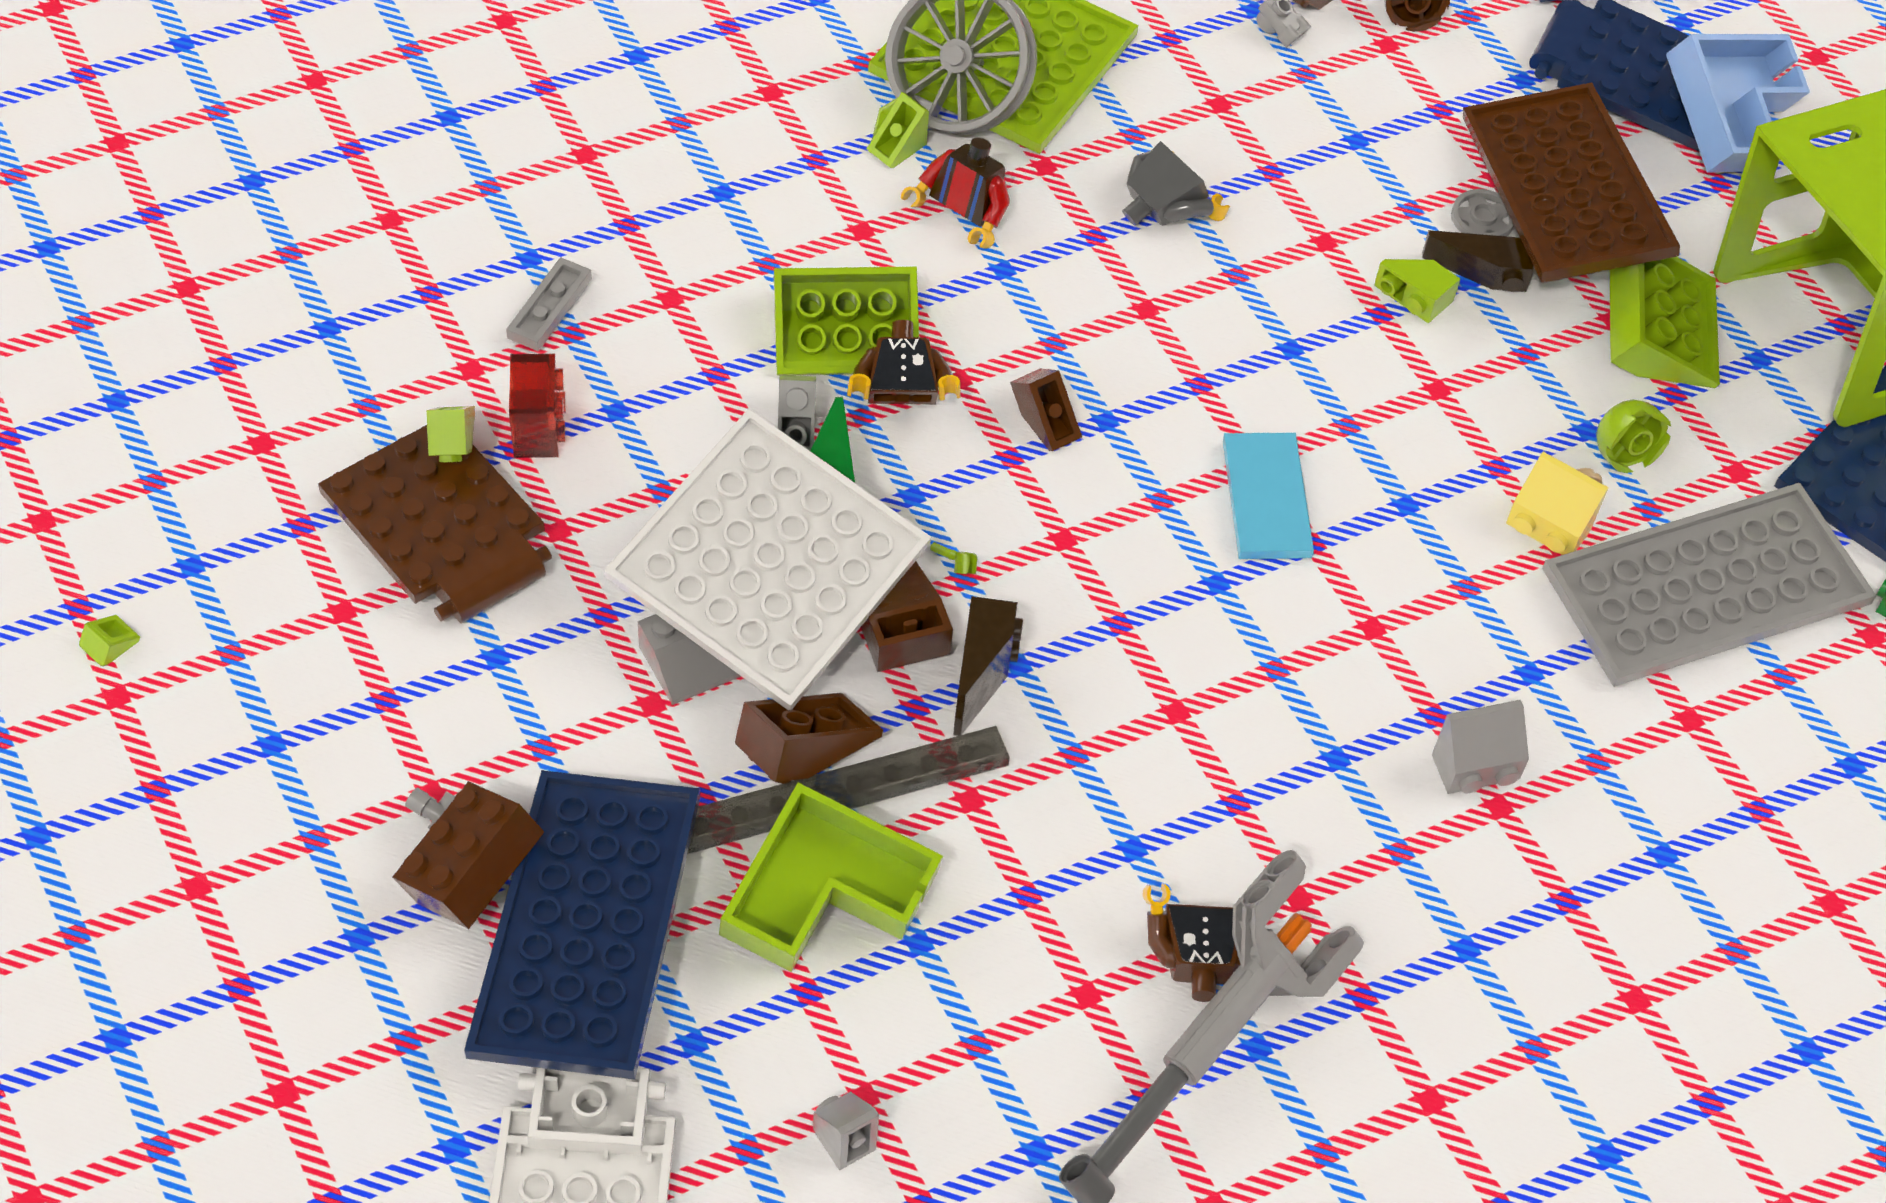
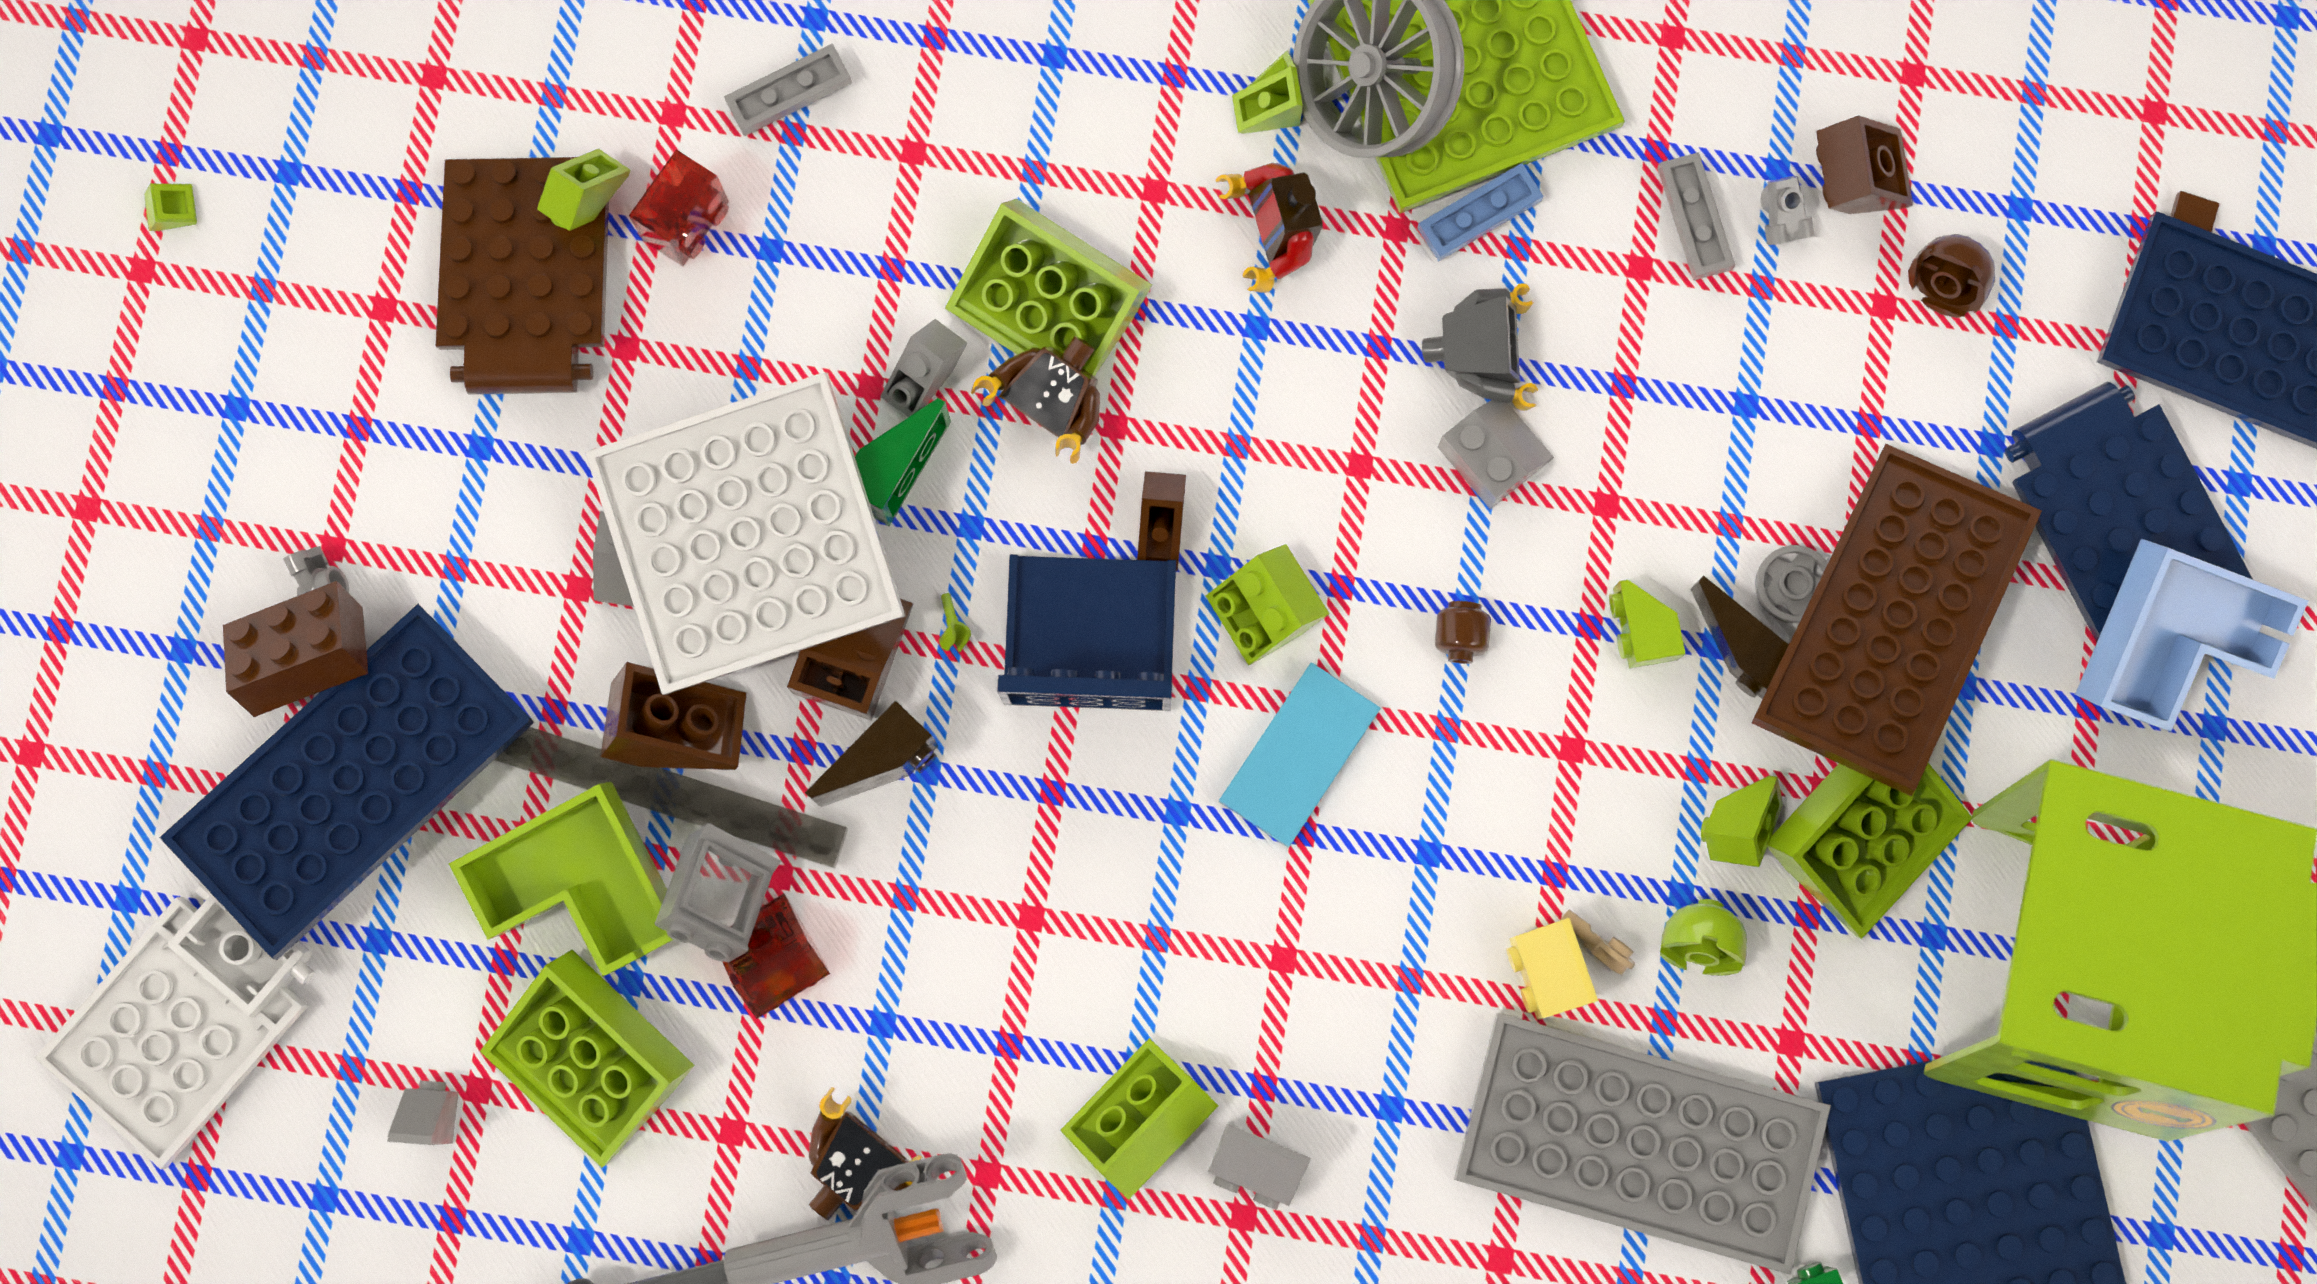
camera: 40 degrees right, 25 degrees up
none -> lime slope [480,949,695,1168]
none -> light grey window [654,823,781,962]
none -> clear red slope [722,894,830,1019]
none -> dark blue bracket [997,554,1176,711]
none -> lime slope [1060,1038,1219,1200]
none -> lime slope [1206,544,1330,666]
none -> medium blue plate [1417,163,1544,262]
none -> reddish brown head [1435,601,1491,664]
none -> light grey slope [1438,400,1554,509]
none -> light grey plate [1657,152,1735,281]
none -> lime slope [1701,776,1783,867]

